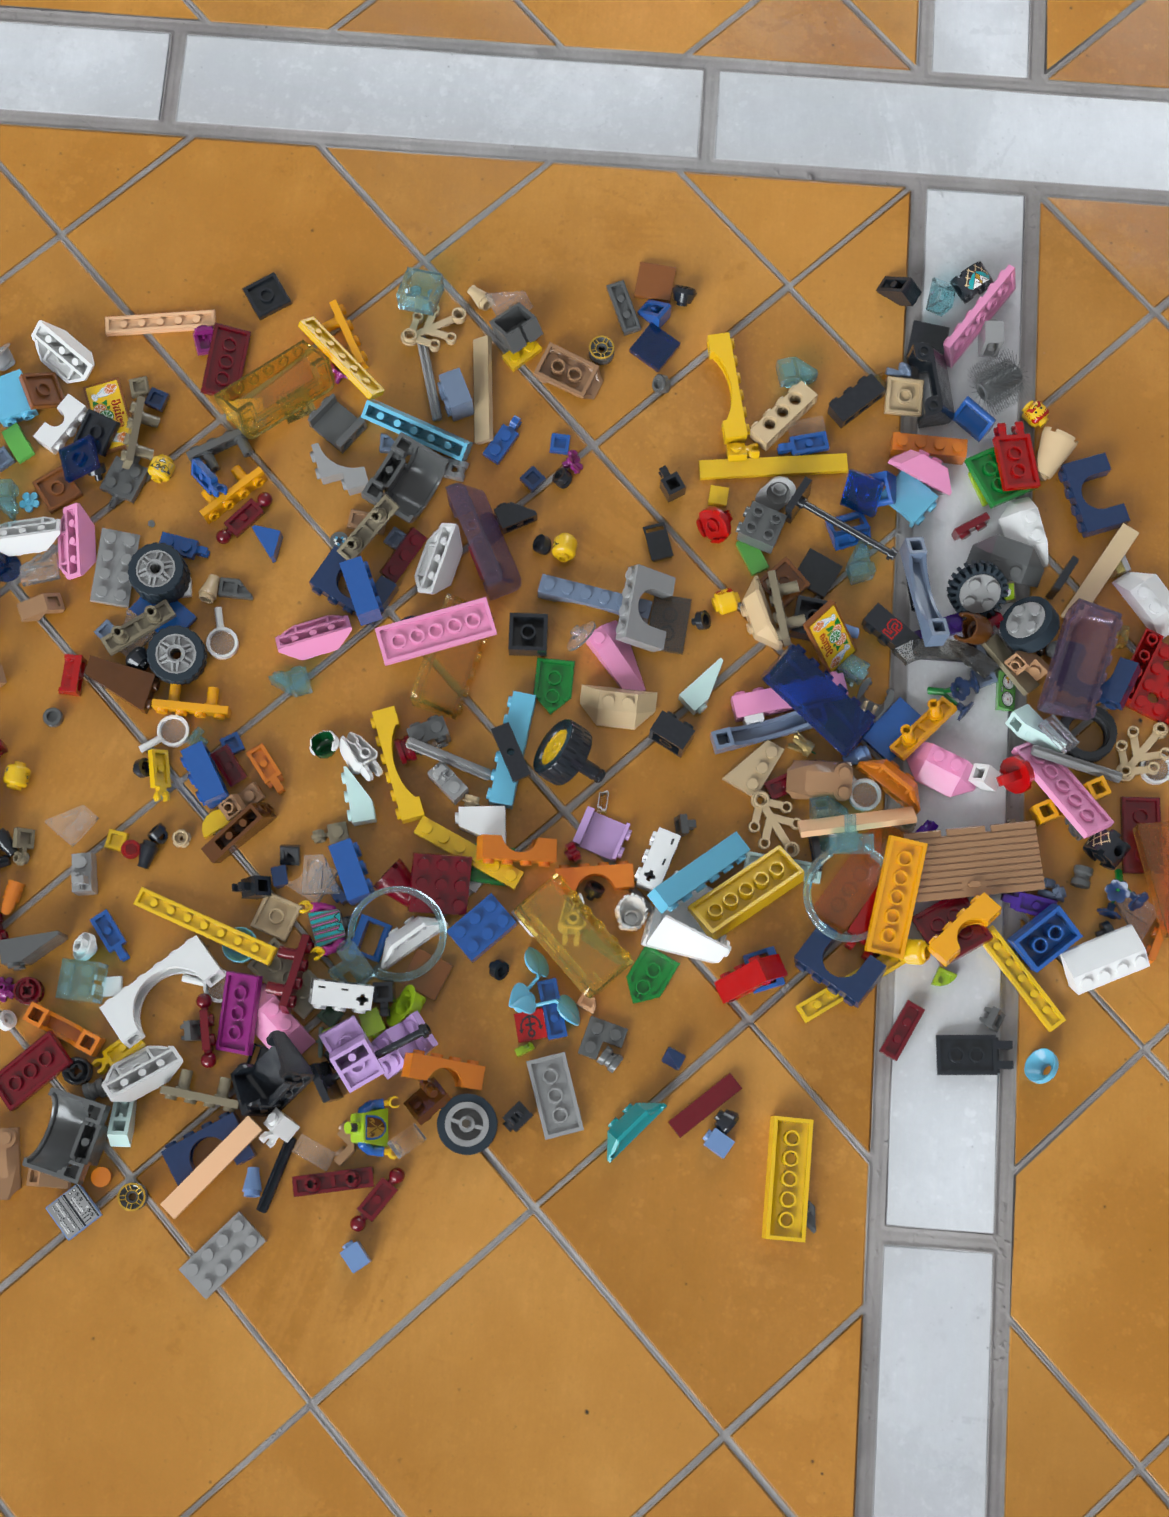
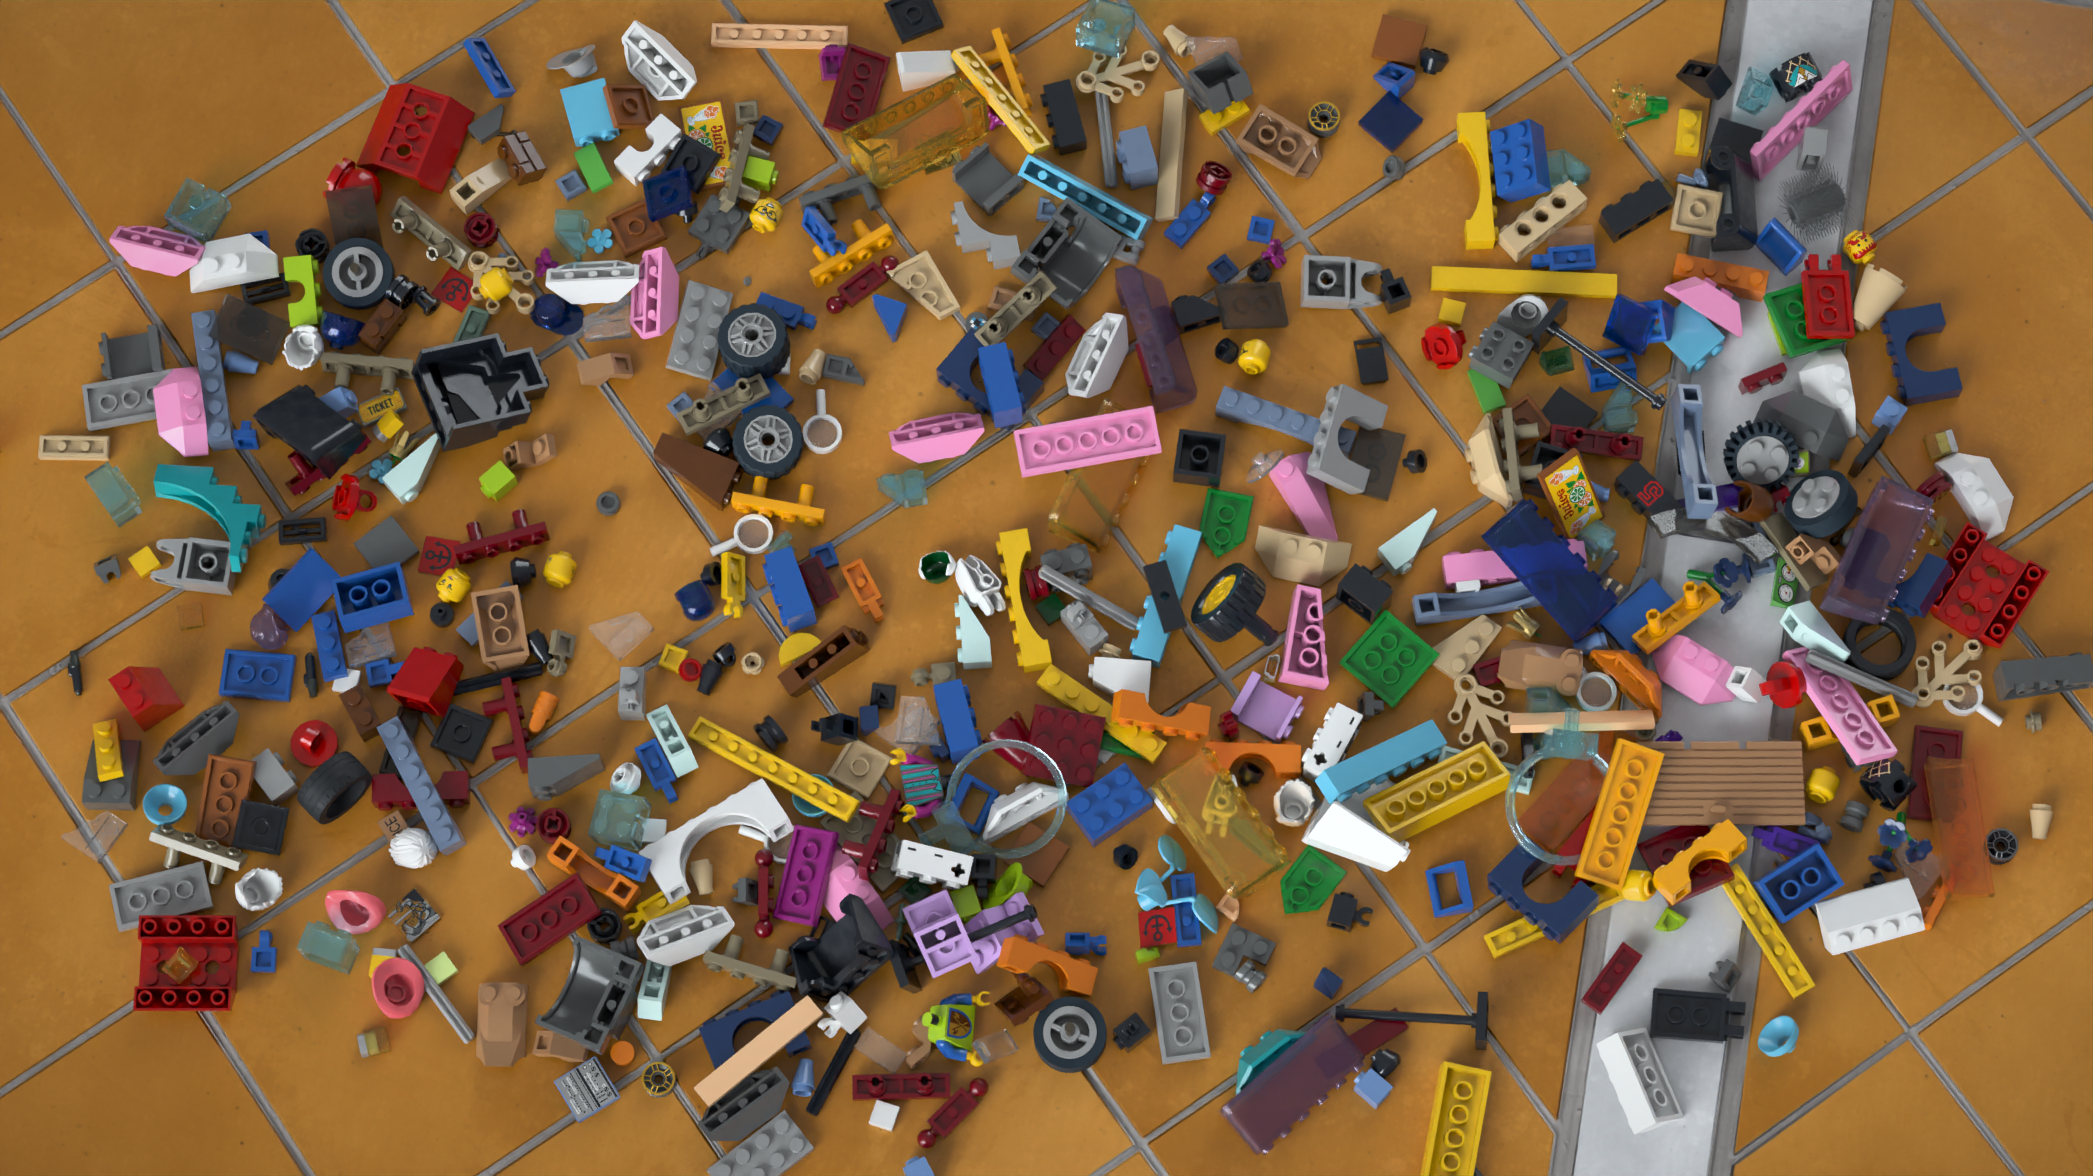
camera: 10 degrees right, 5 degrees down
red hinge [58,654,87,697] -> none
medium nougat slope [217,782,266,821] -> none
dark grey tile [606,280,641,336] -> none
yellow head [711,588,740,615] -> none
red wedge [714,953,788,1004] -> none
yellow plate [726,442,760,461] -> none
clear tile [1038,714,1079,754] -> none
tan tile [1060,523,1139,627] -> none
none -> blue plate [594,845,652,883]
none -> light aqua slope [646,704,699,778]
none -> clear blue helmet [674,580,716,621]
none -> tan cone [689,859,713,895]
none -> dark grey wedge [698,1067,790,1141]
none -> lime brick [742,156,779,191]
none -> black wheel [753,715,789,752]
none -> white tile [869,1100,900,1132]
none -> tan wing [886,250,960,320]
none -> white slope [896,50,959,92]
none -> dark green tile [1035,593,1066,626]
none -> black brick [1040,79,1087,156]
none -> blue plate [1065,933,1107,956]
none -> dark red wheel [1196,160,1232,195]
none -> clear smoke tile [1214,282,1289,330]
none -> windscreen [1217,1012,1365,1155]
none -> bright pink wedge [1278,584,1329,691]
none -> light grey brick [1300,255,1383,309]
none -> black brick [1326,892,1373,932]
none -> black tile [1335,992,1489,1050]
none -> green plate [1339,609,1440,709]
none -> blue brick [1490,119,1551,203]
none -> clear green plate [1539,346,1575,376]
none -> dark red plate [1548,424,1644,461]
none -> white slope [1596,1027,1684,1134]
none -> clear yellow plant [1610,79,1668,143]
none -> yellow plate [1674,109,1702,157]
none -> yellow head [1805,766,1840,803]
none -> medium blue brick [1871,396,1908,435]
none -> dark red wheel [1915,471,1953,507]

